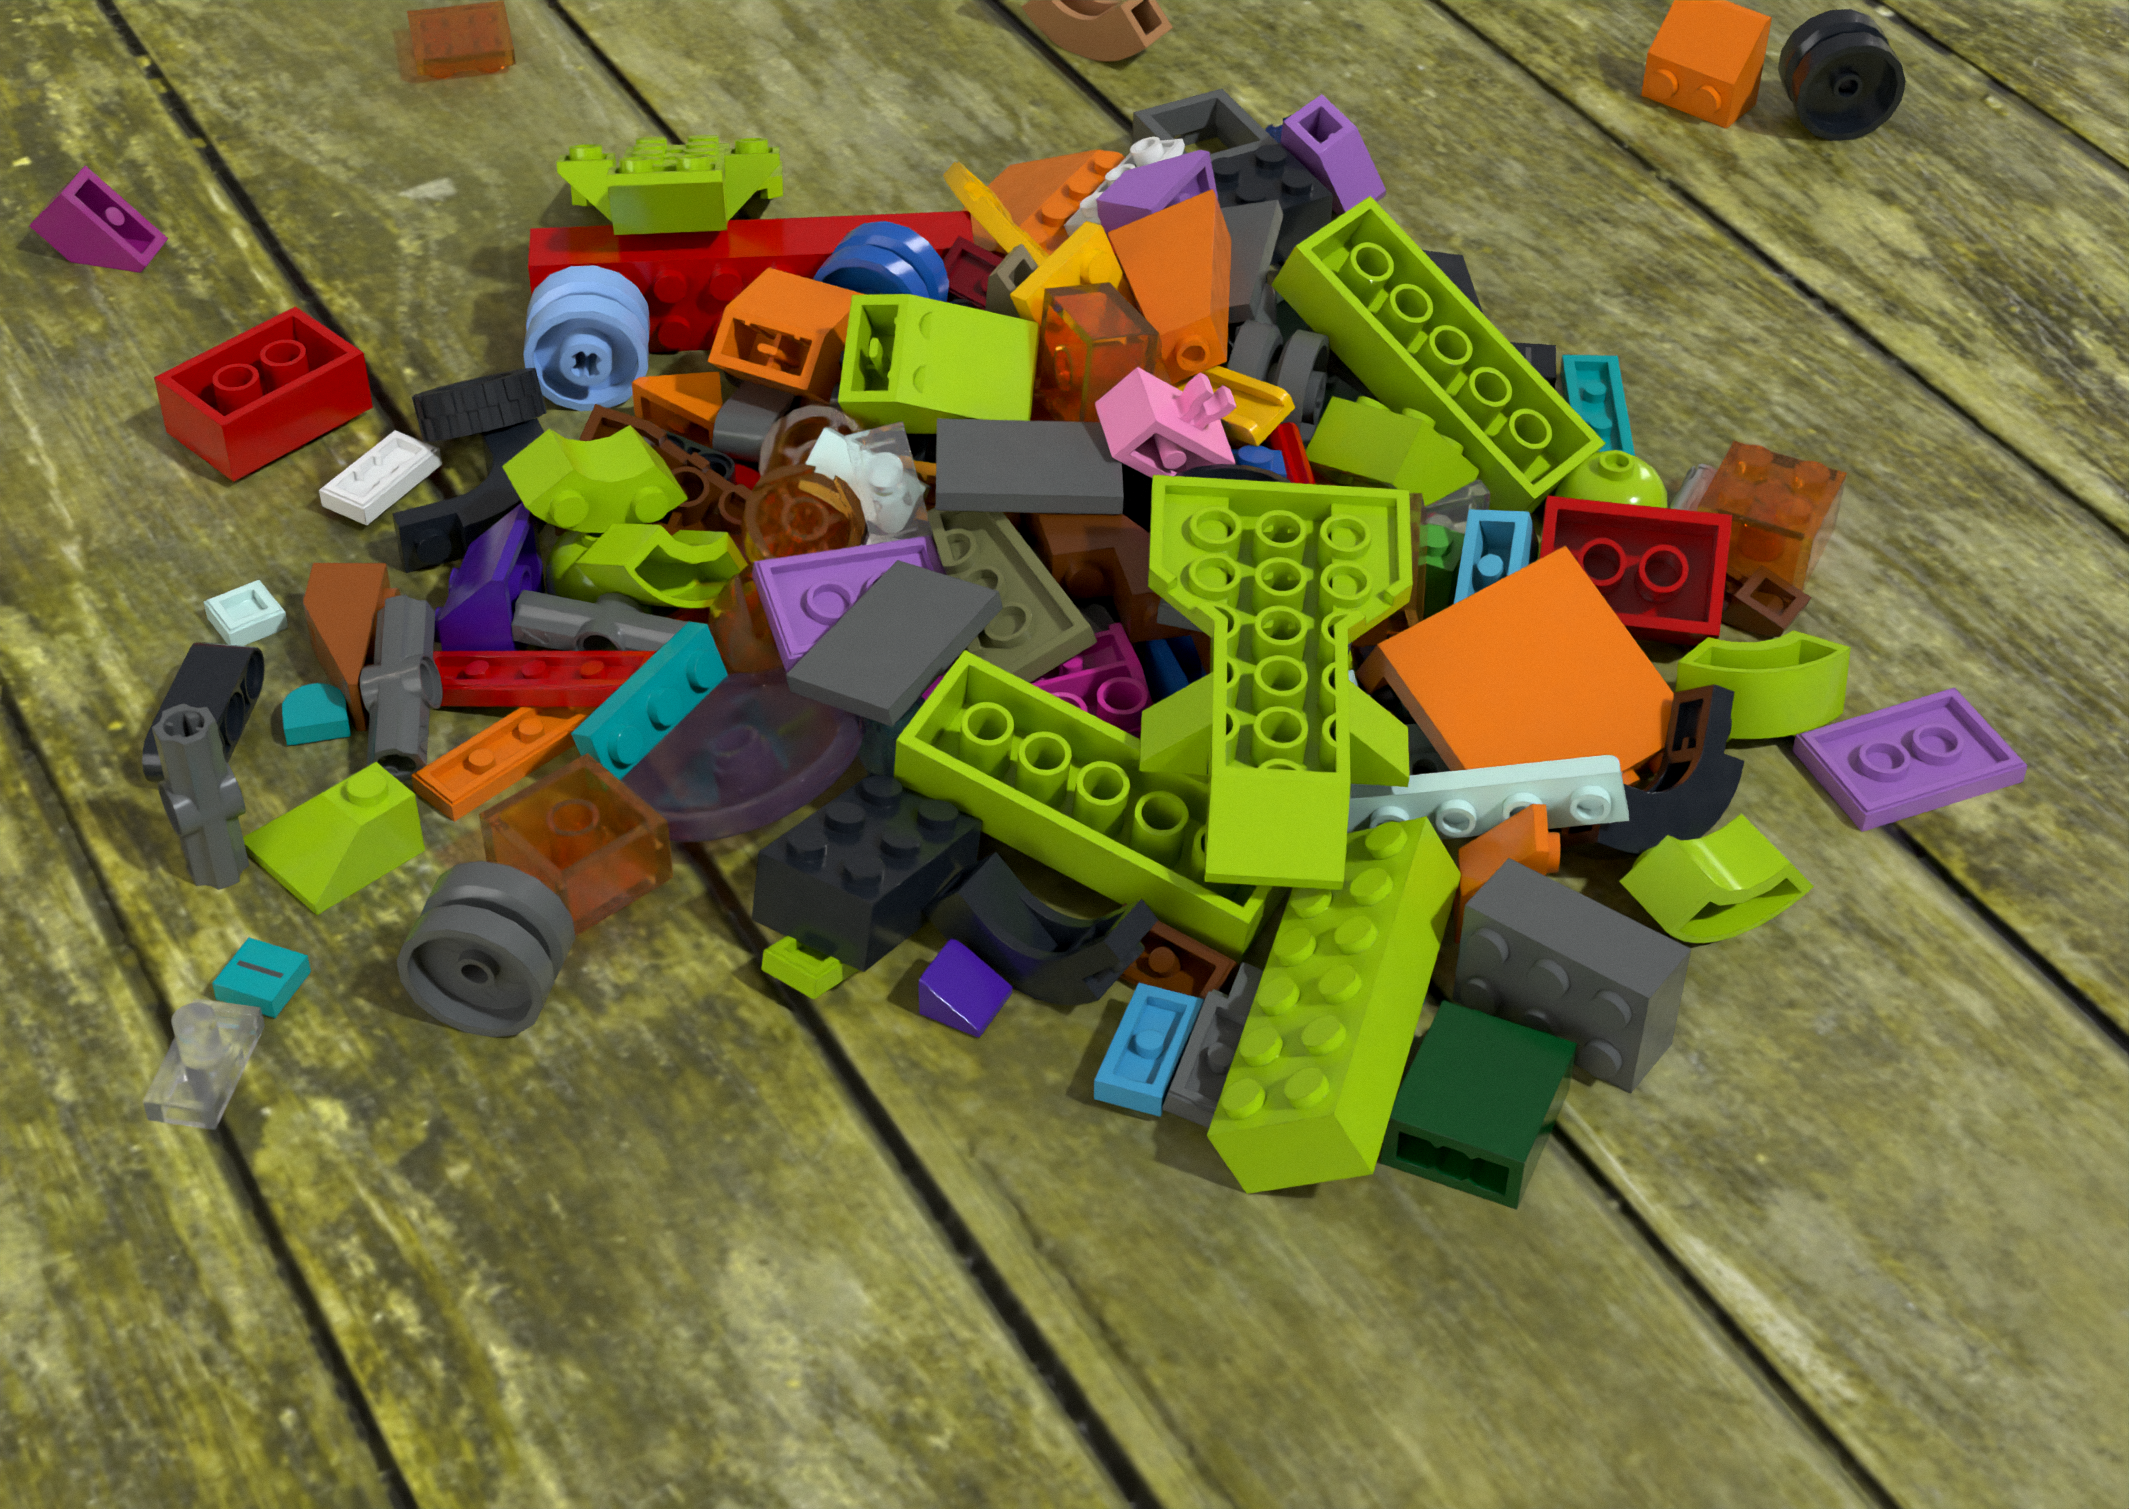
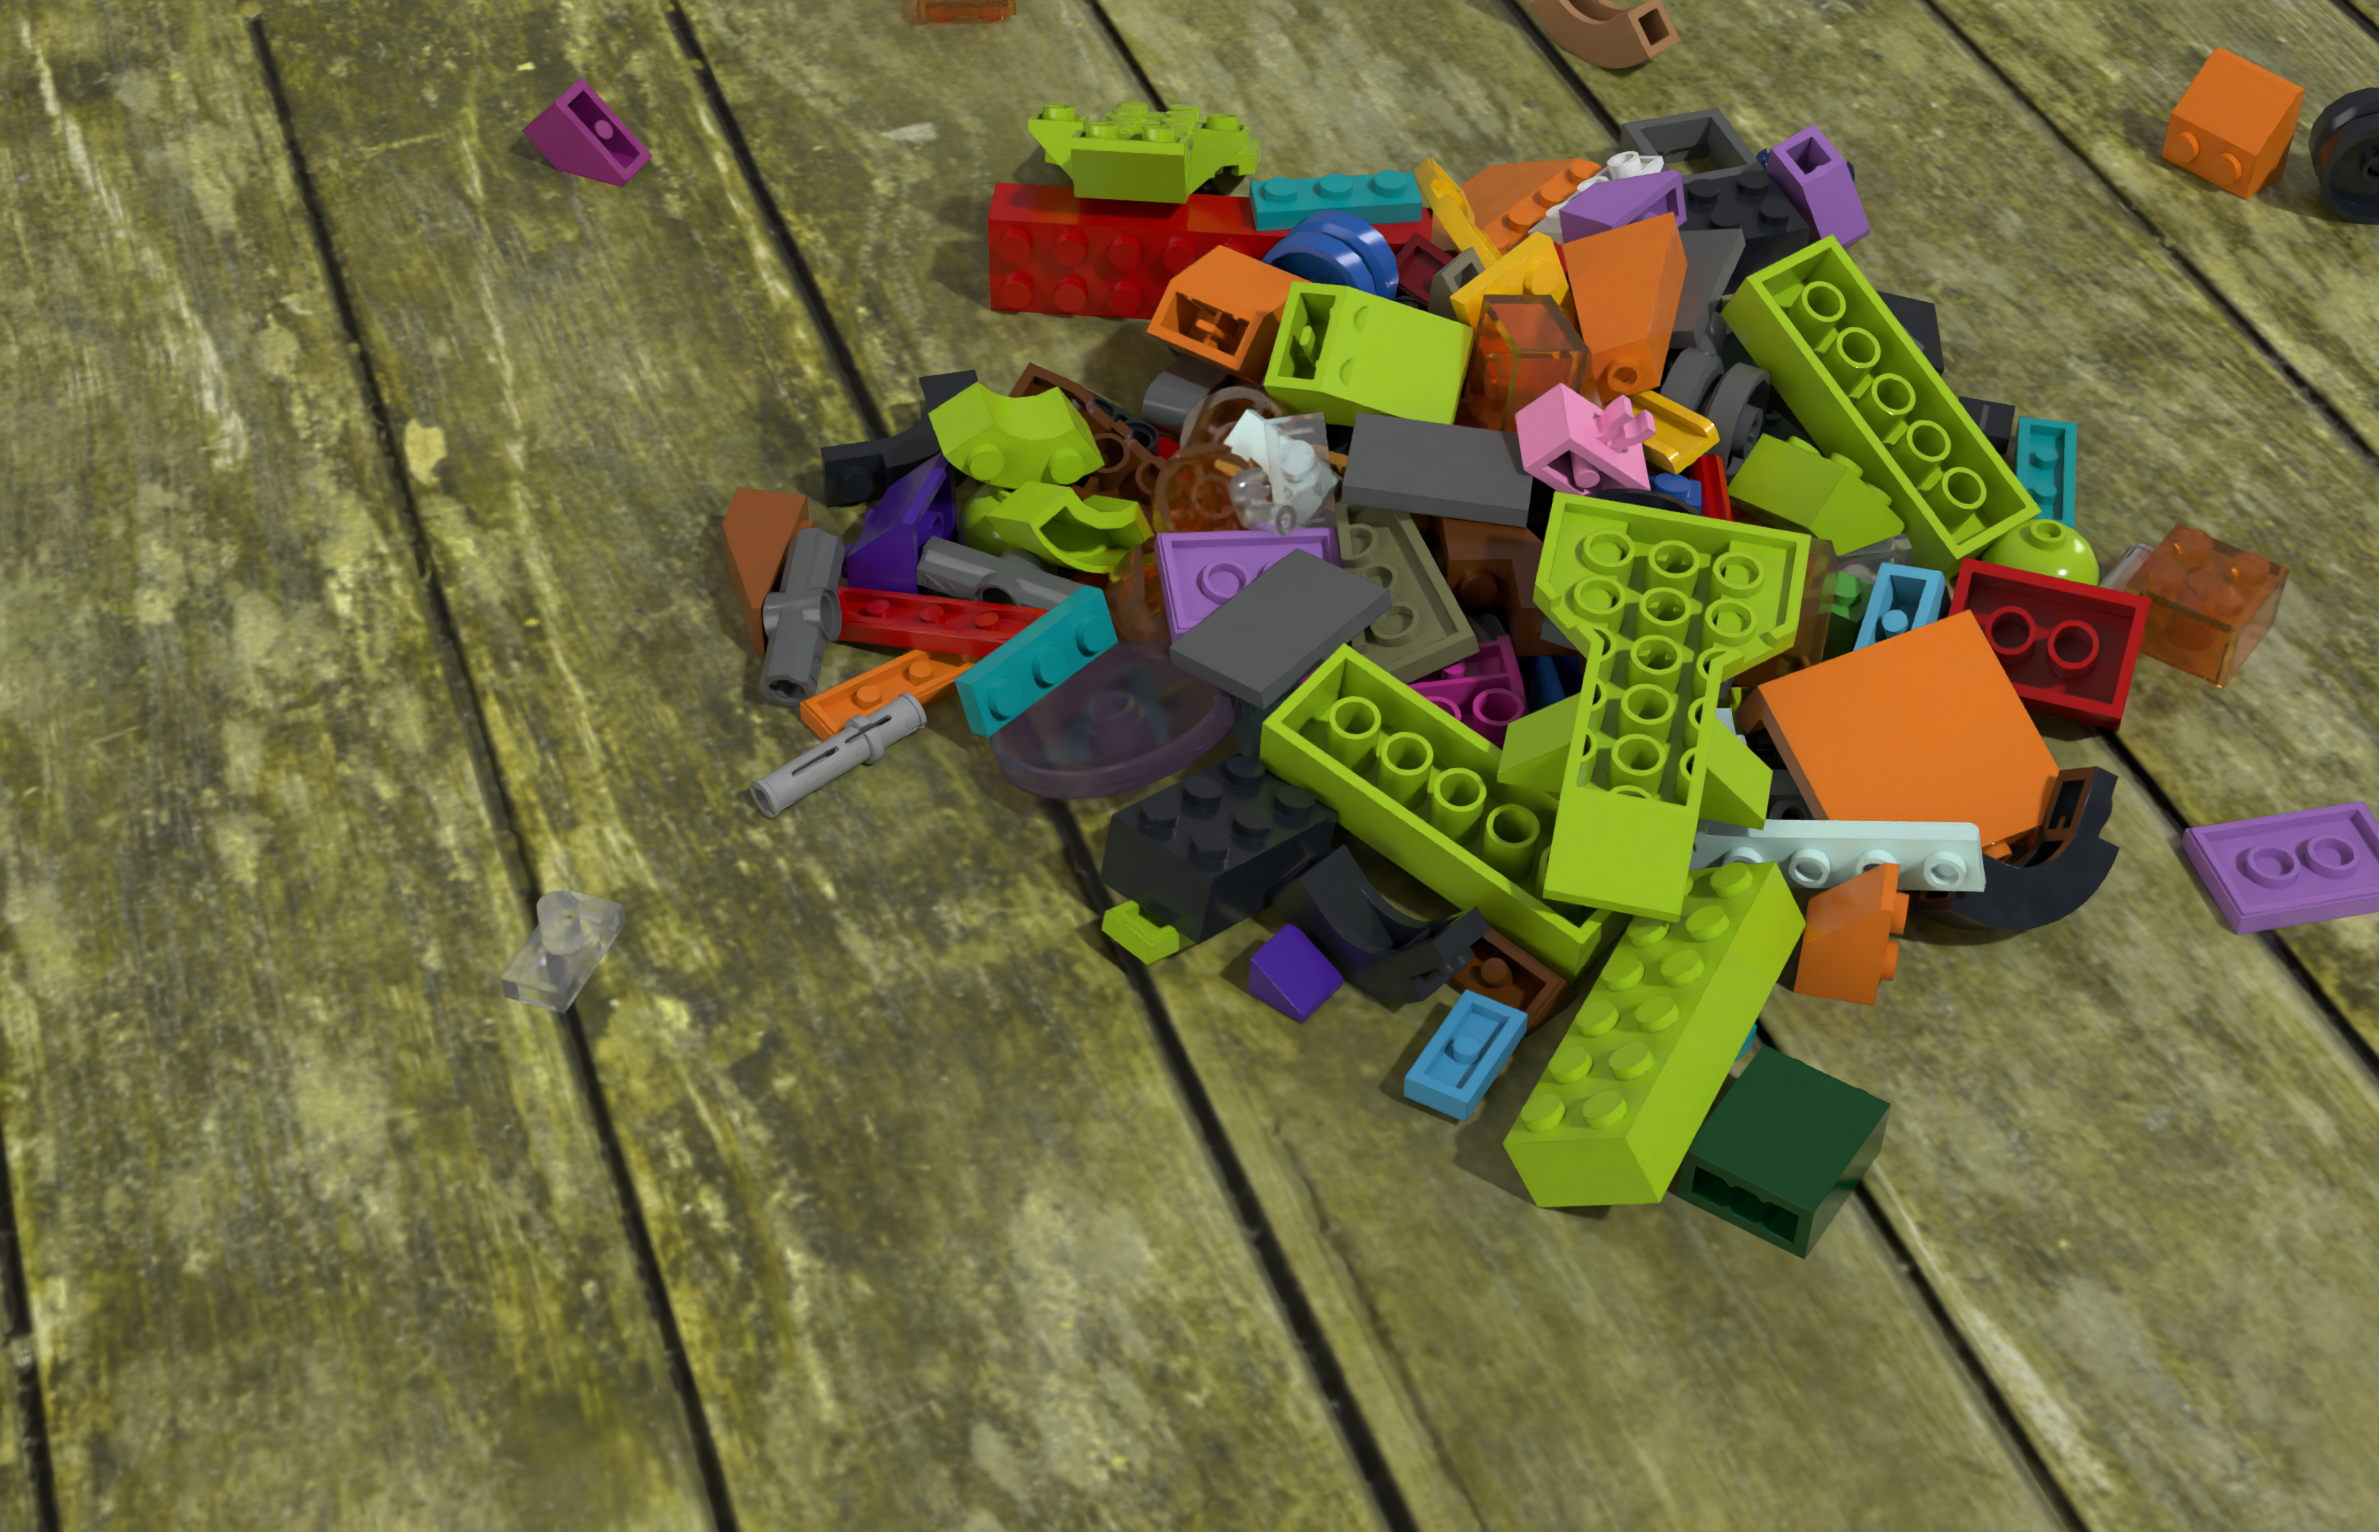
camera: 10 degrees right, 0 degrees up
black beam [142,642,265,783] -> none
dark grey piece [152,703,249,890] -> none
red brick [154,306,373,482] -> none
light aqua tile [204,580,288,646] -> none
teal tile [212,937,311,1018] -> none
lime slope [243,762,425,915] -> none
teal tile [282,683,351,746] -> none
white plate [319,430,442,525] -> none
dark grey wheel [397,861,575,1037] -> none
black tyre [411,368,547,442] -> none
clear orange brick [479,753,673,936] -> none
light blue wheel [523,265,650,411] -> none
orange slope [631,371,723,449] -> none
dark grey hinge [1162,962,1264,1128] -> none
dark grey brick [1452,858,1691,1094] -> none
lime brick [1619,813,1814,943] -> none
lime brick [1675,630,1851,743] -> none
reddish brown slope [1721,564,1812,637] -> none
none -> light grey pin [750,692,927,818]
none -> clear arm [1228,467,1297,536]
none -> teal plate [1249,170,1422,231]

